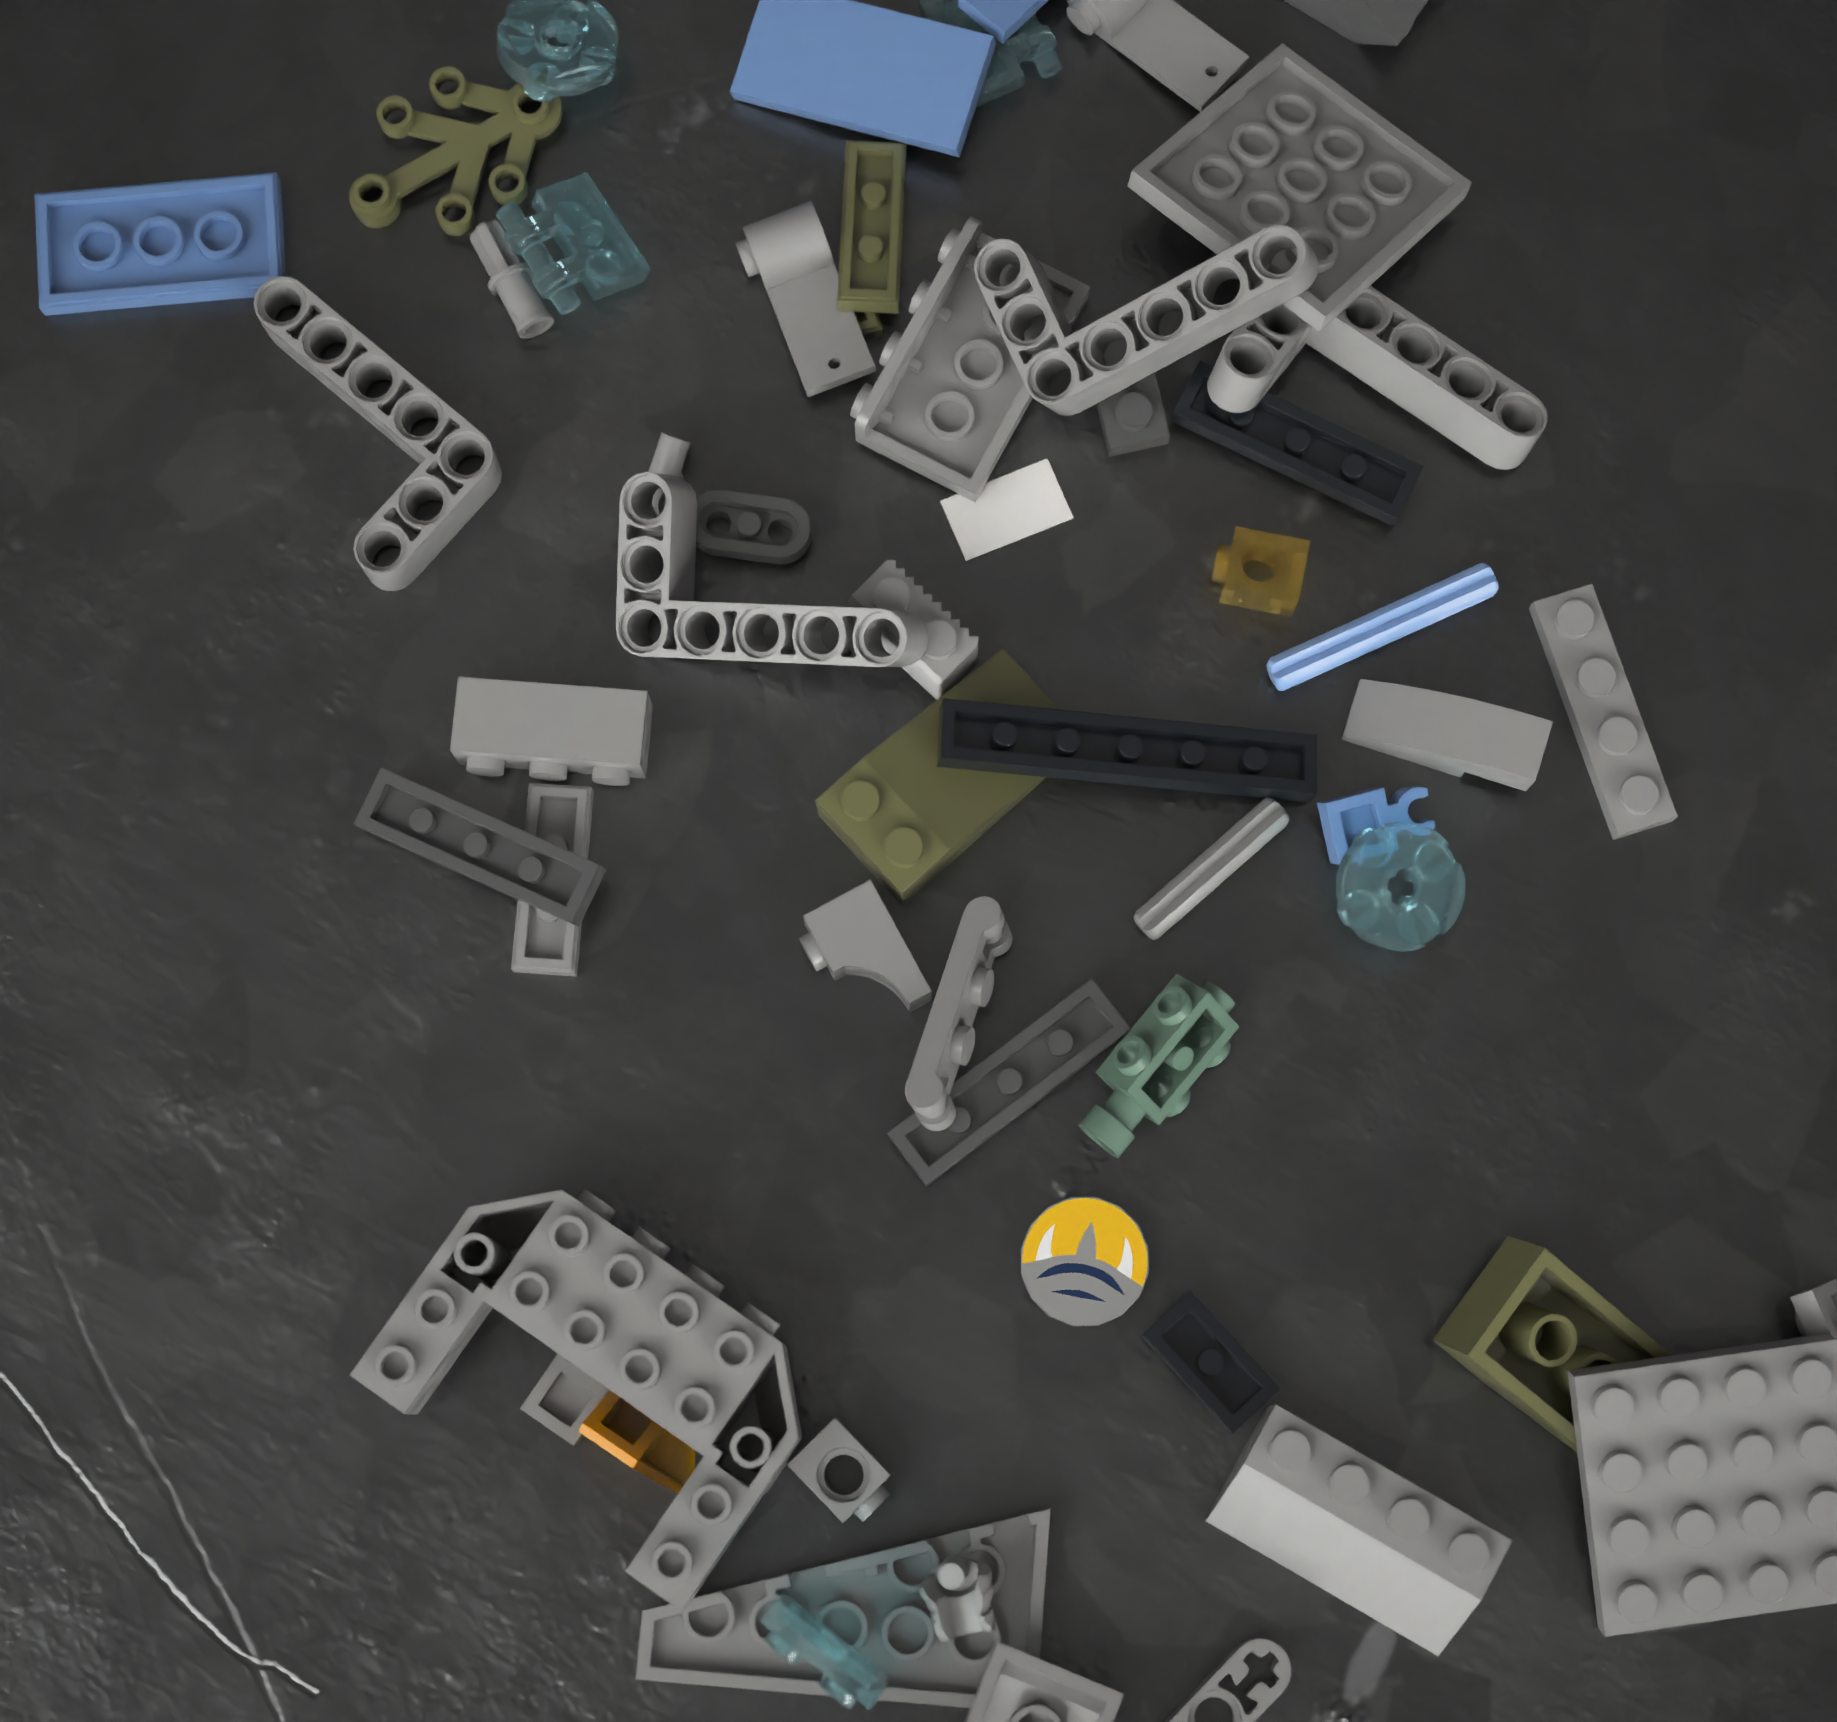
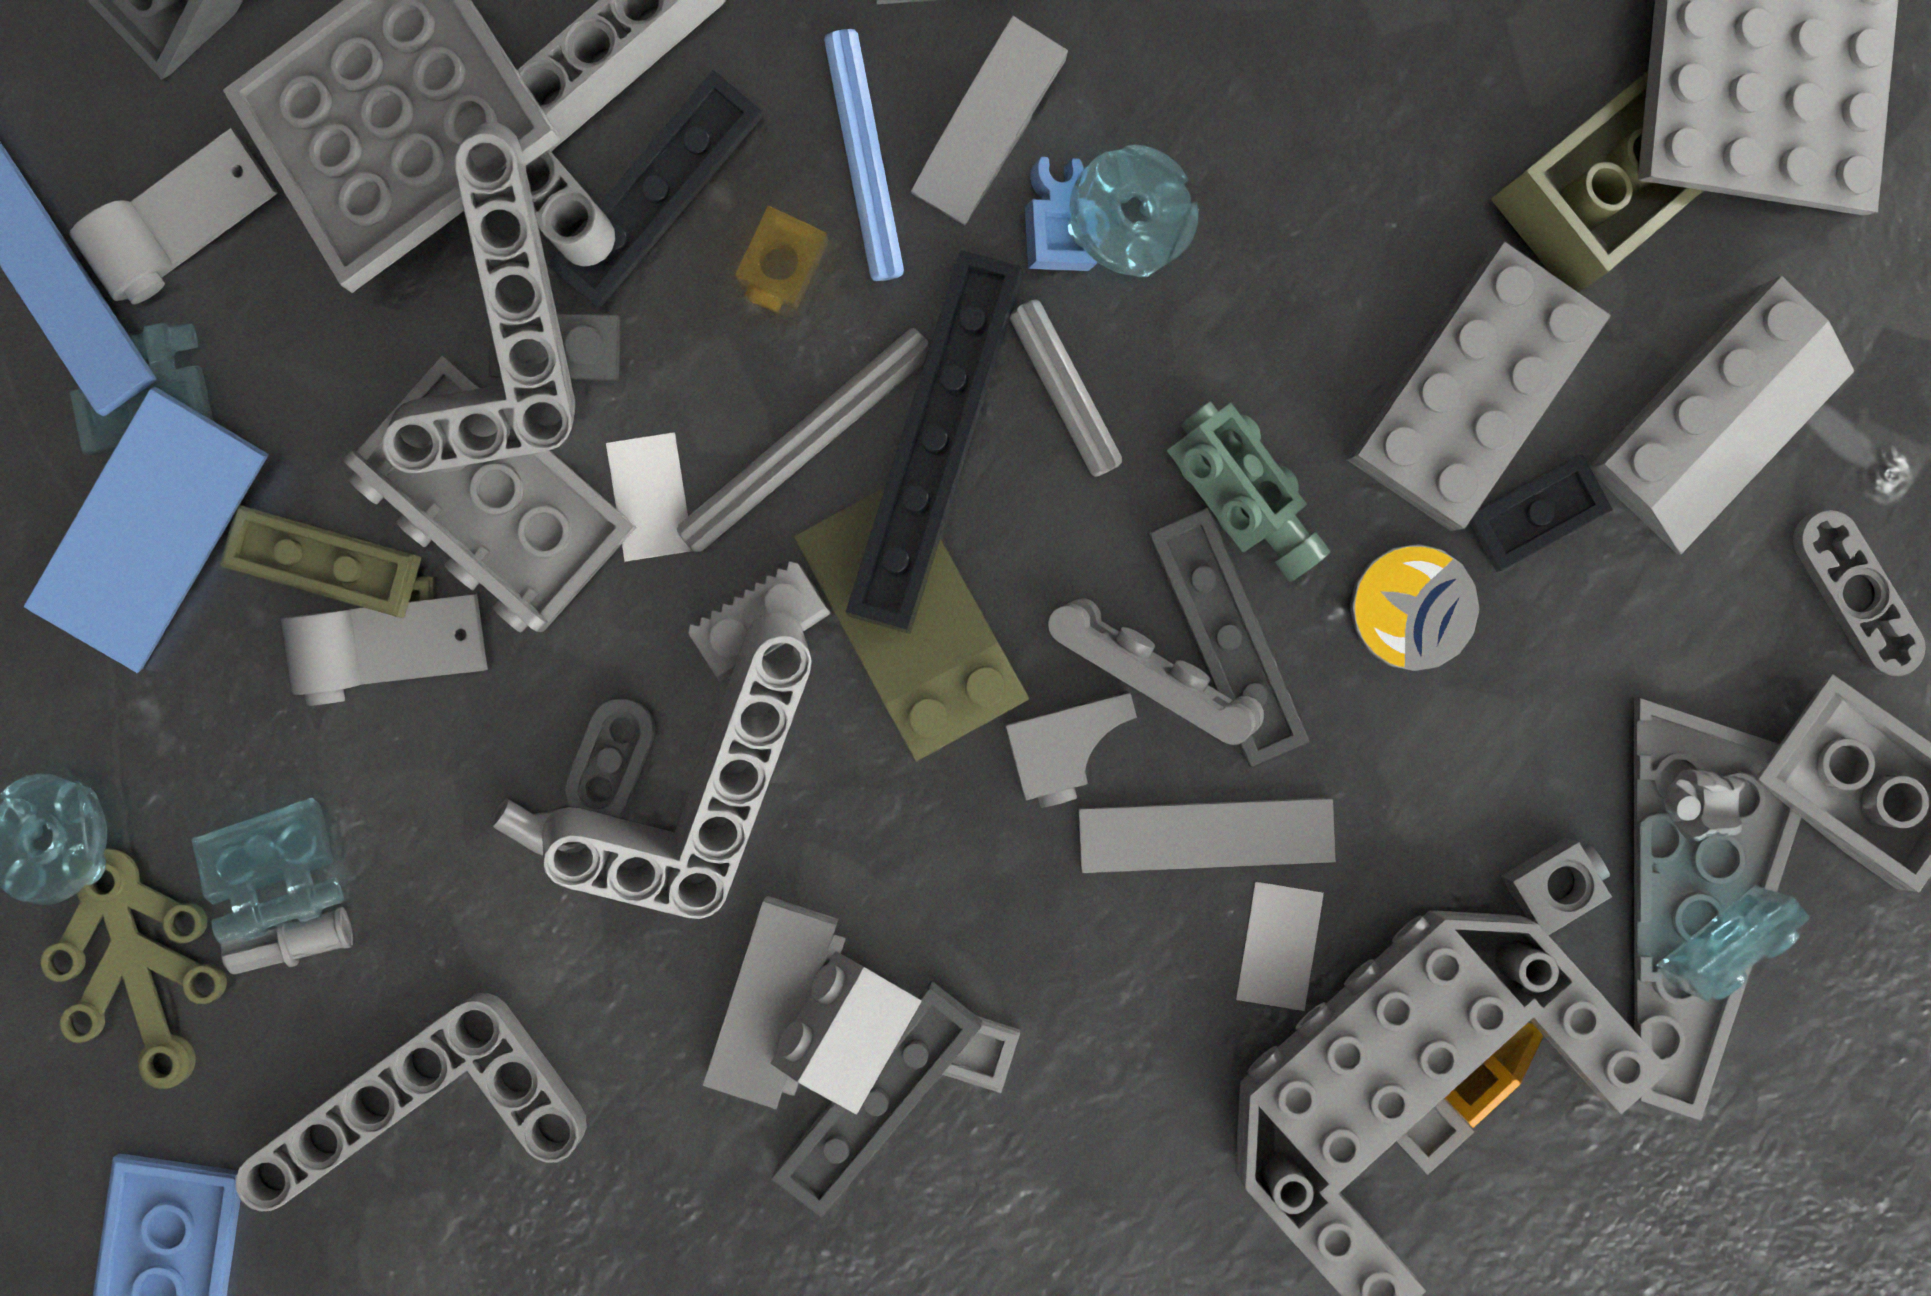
camera: 75 degrees left, 10 degrees up
none -> light grey axle [676,328,930,552]
none -> brick [770,951,922,1115]
none -> light grey tile [1078,798,1336,873]
none -> white sticker [1236,882,1324,1011]
none -> light grey brick [1347,242,1611,531]

